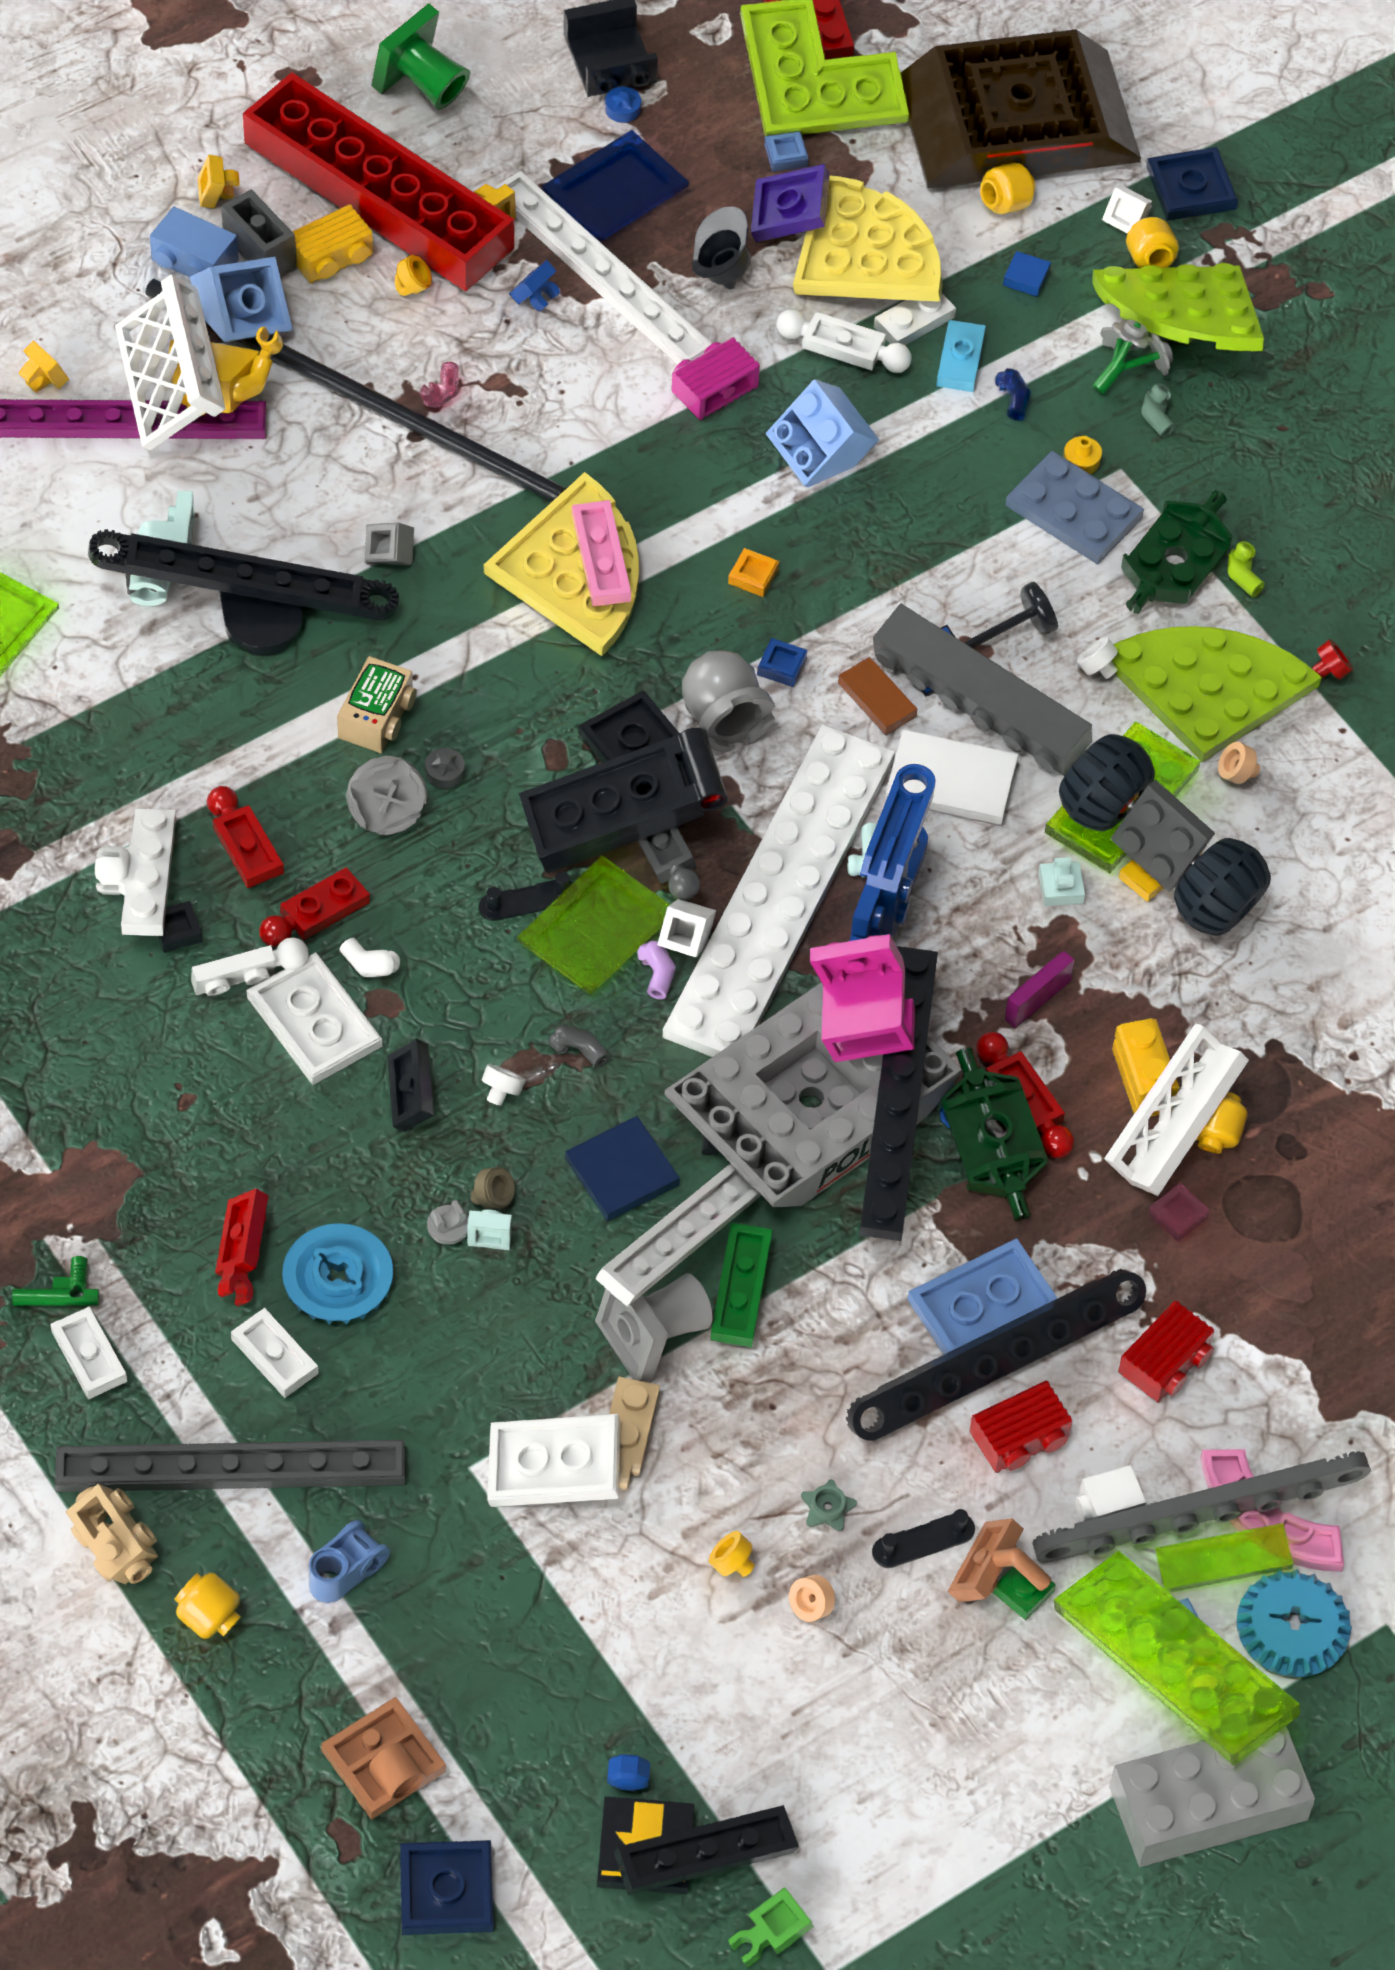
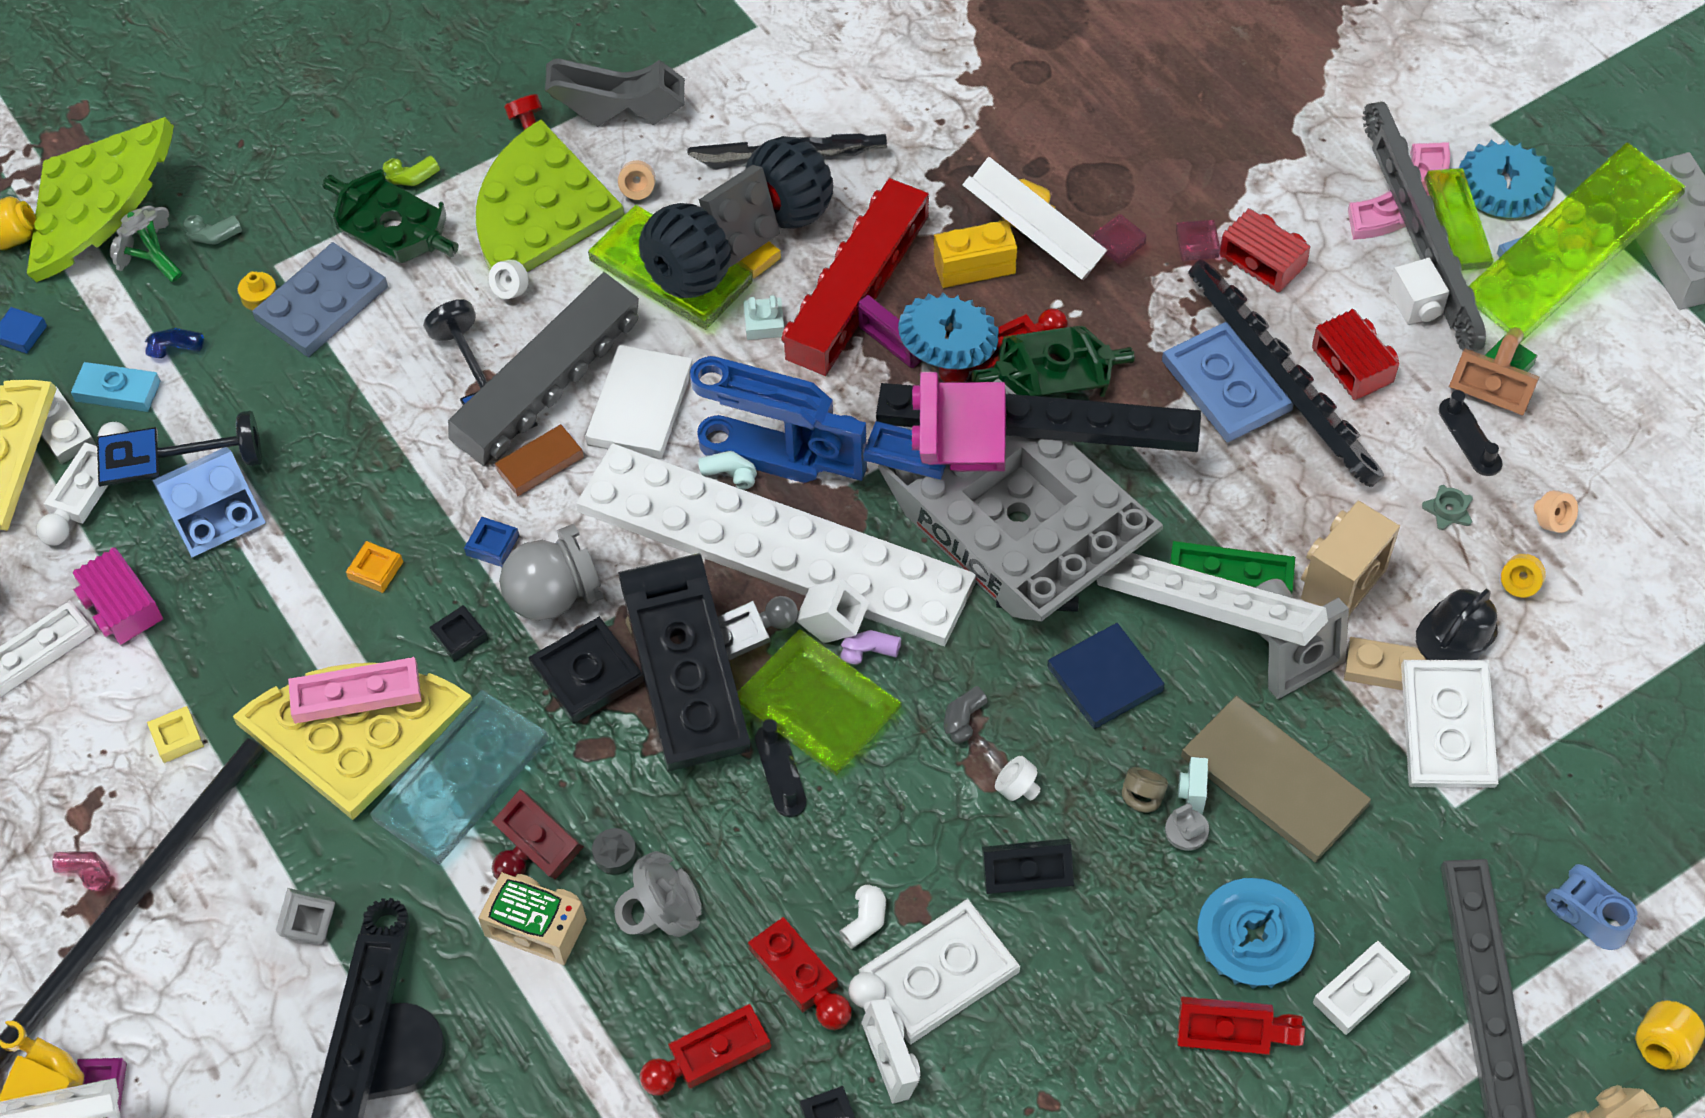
camera: 85 degrees left, 0 degrees up
none -> black piece [97,411,262,487]
none -> light yellow tile [147,706,204,763]
none -> clear light blue plate [370,689,549,866]
none -> black tile [429,605,488,662]
none -> dark red plate [492,789,584,880]
none -> dark grey arch [545,59,685,127]
none -> black sword [687,133,887,170]
none -> red brick [781,178,929,376]
none -> dark azure gear [898,293,999,369]
none -> clear pink plate [1176,220,1220,261]
none -> dark tan tile [1181,695,1371,863]
none -> tan brick [1301,500,1400,617]
none -> black piece [1415,589,1498,660]

